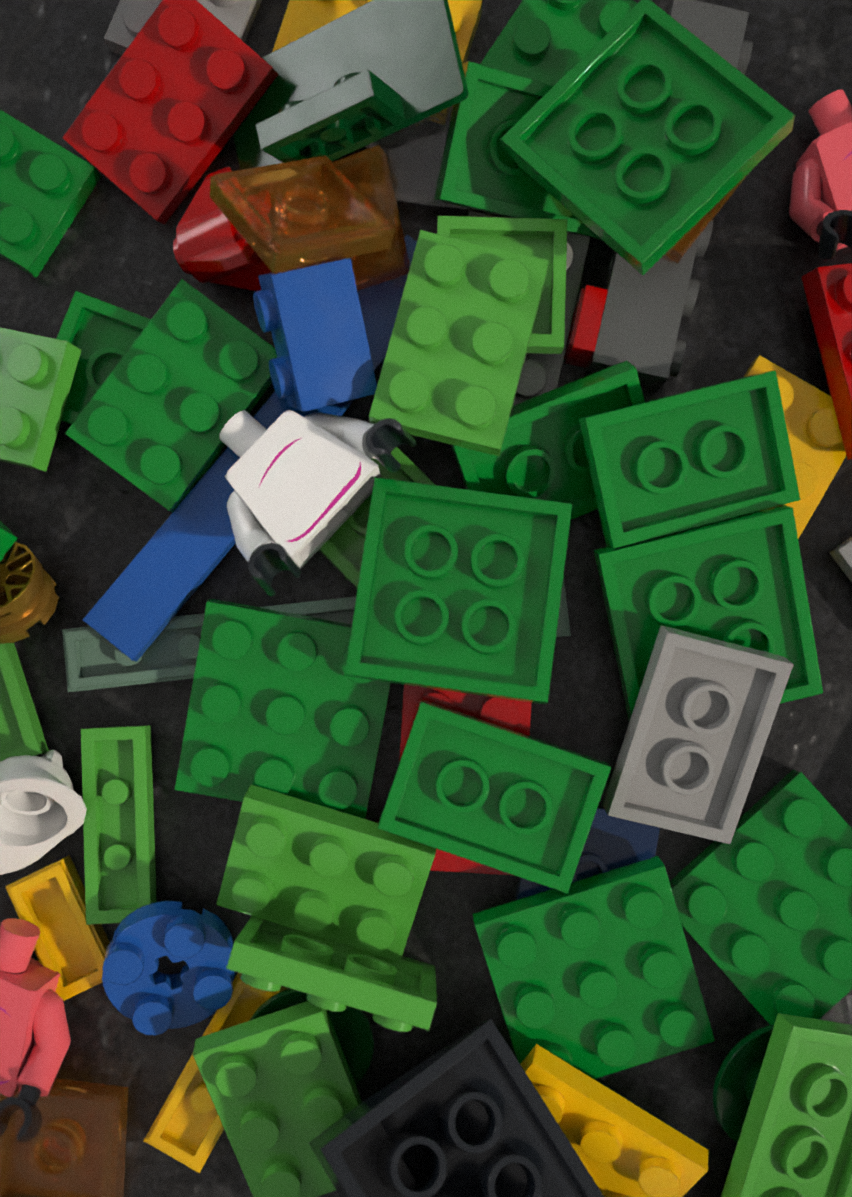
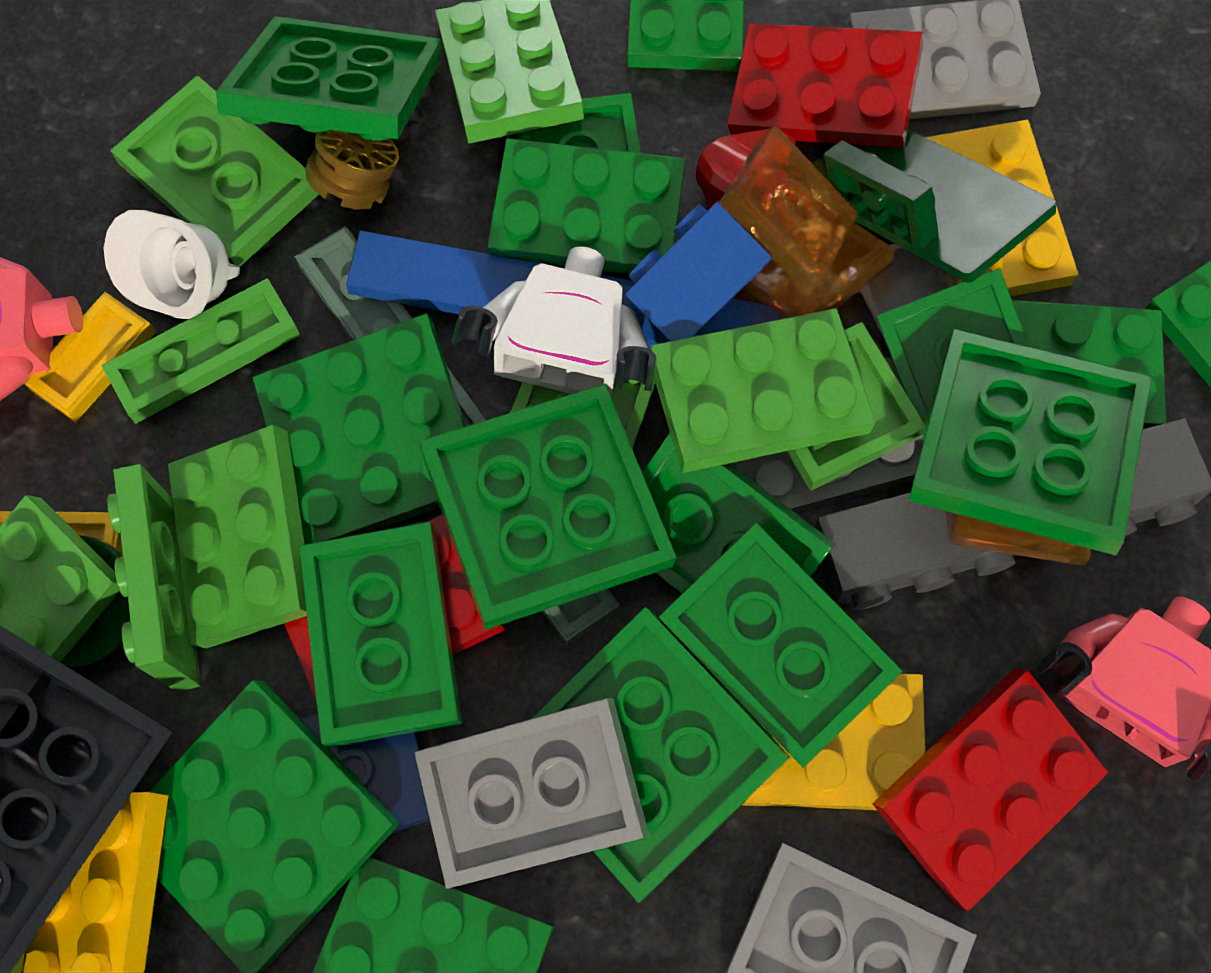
camera: 65 degrees right, 15 degrees down
blue plate [102,901,235,1036] -> none
red tile [563,285,608,368] -> none

